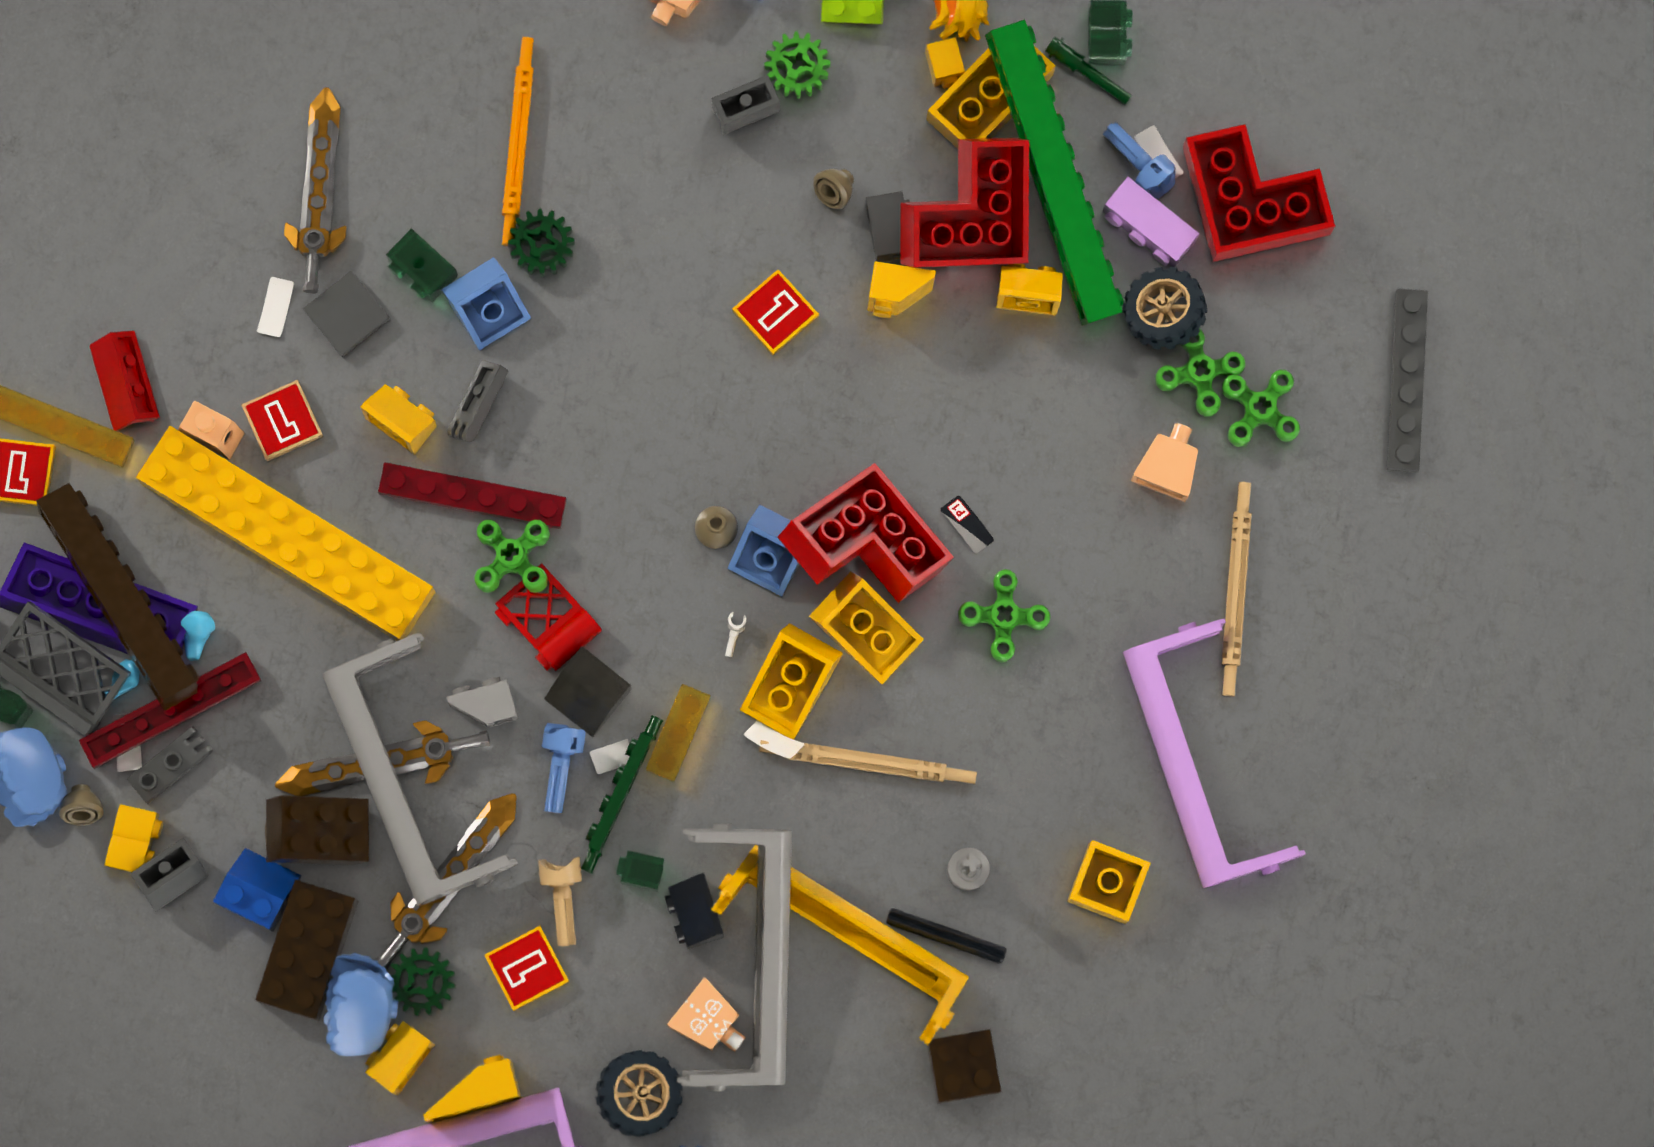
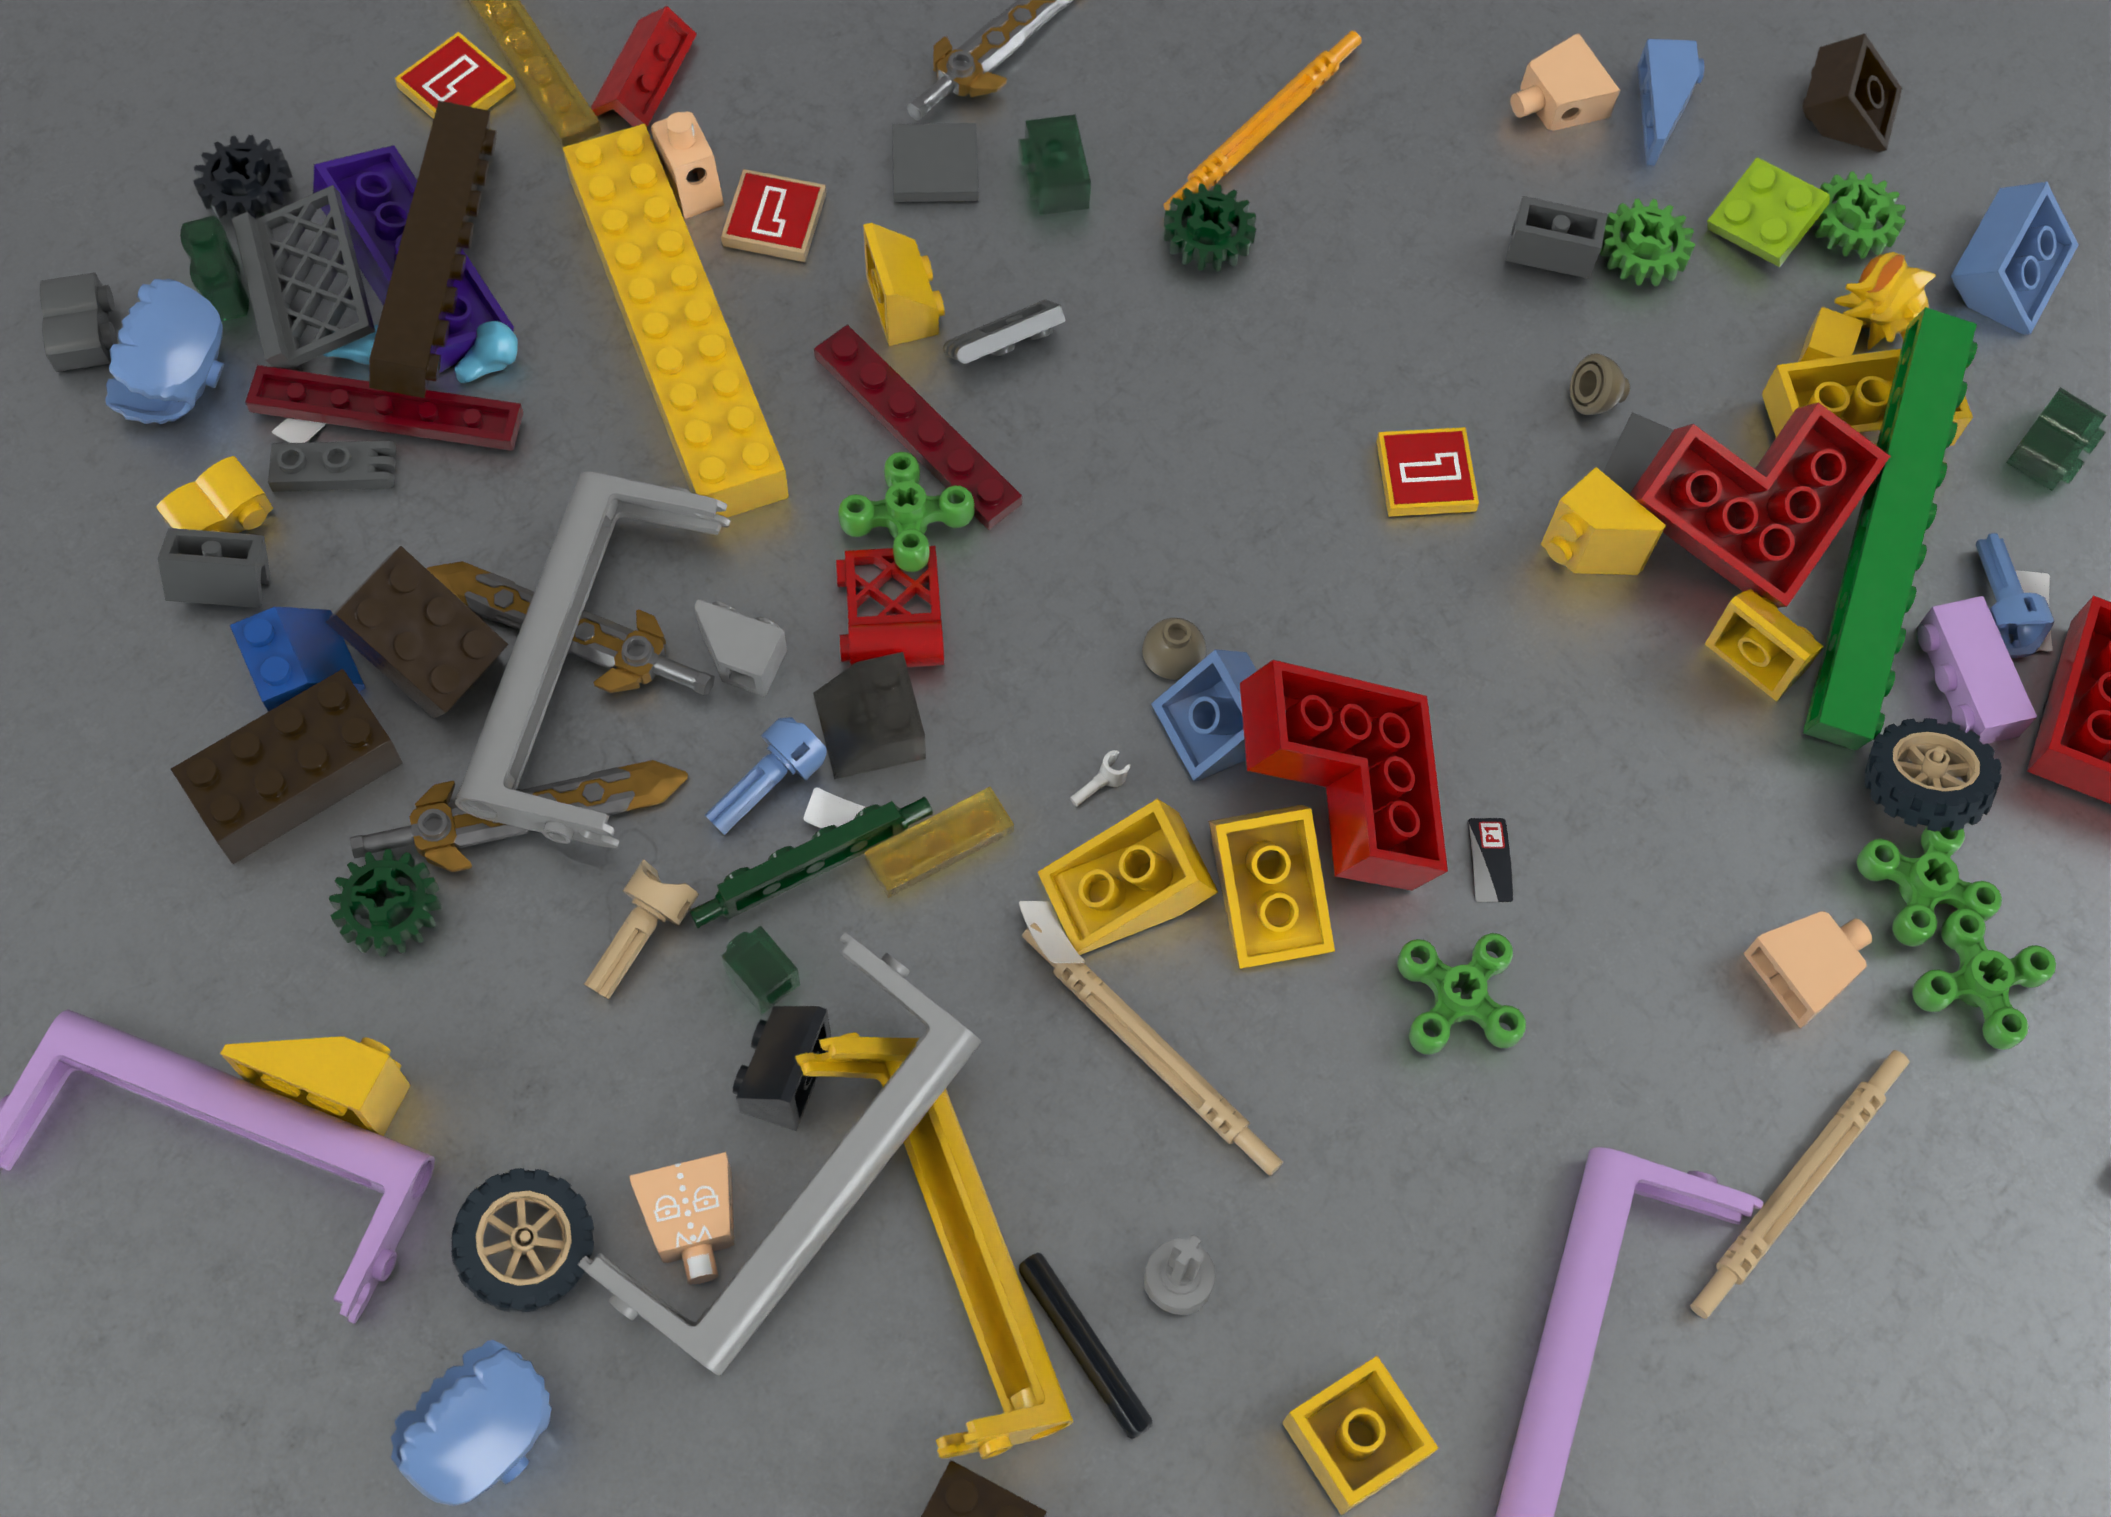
camera: 40 degrees right, 15 degrees down
dark tan brick [59,784,104,826] -> none
white sticker [257,277,294,337] -> none
medium blue animal [323,953,398,1056] -> none
yellow slope [365,1021,435,1096] -> none
medium blue slope [441,257,531,350] -> none
red tile [484,926,569,1011] -> none
dark green pin [1045,36,1132,105] -> none

